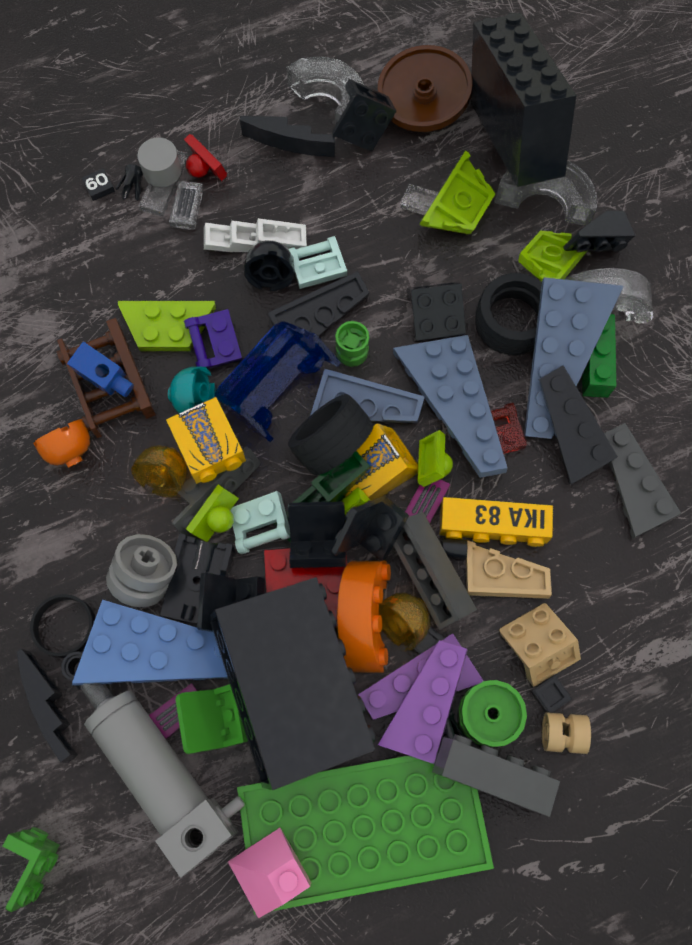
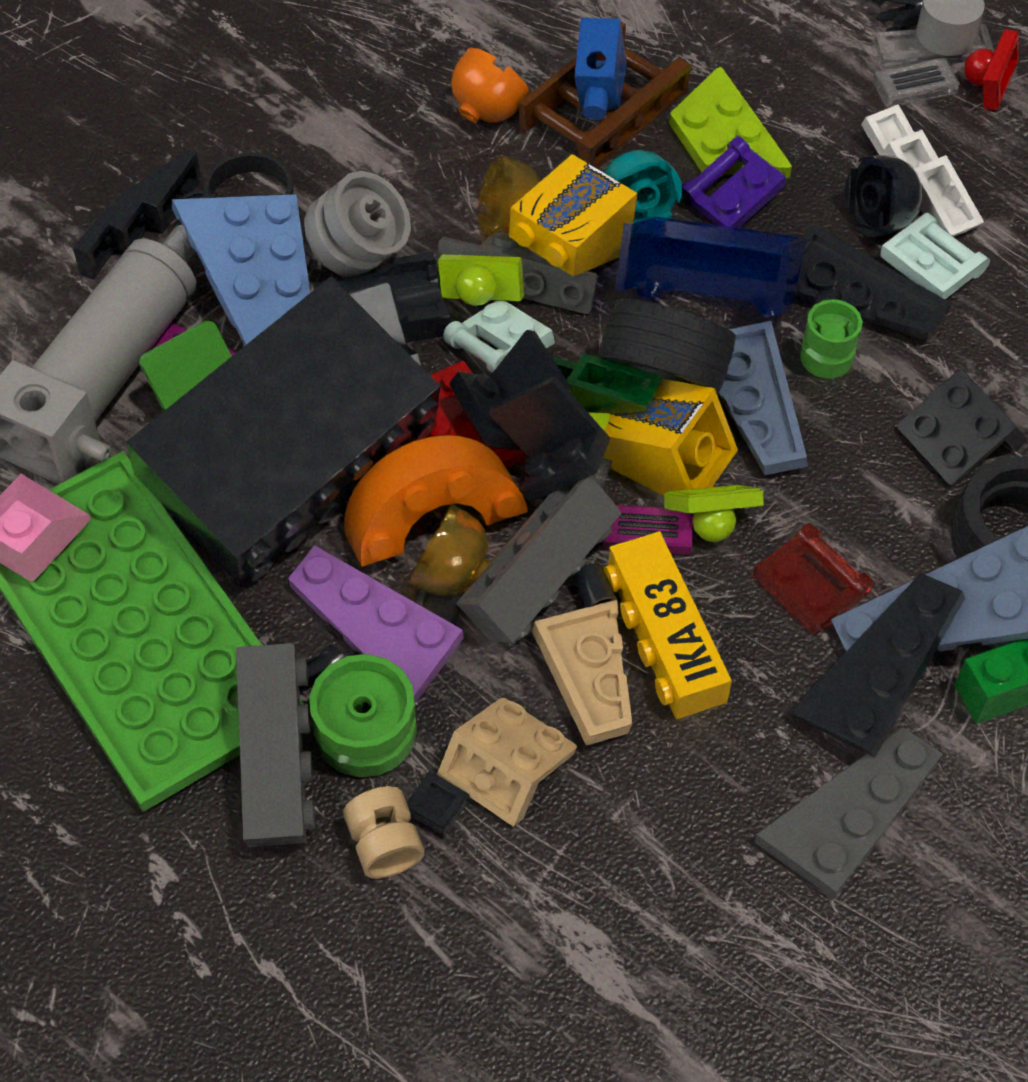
camera: 65 degrees right, 15 degrees down
medium lavender wing [378,640,468,764] -> none
sand blue wing [393,335,508,478] -> none

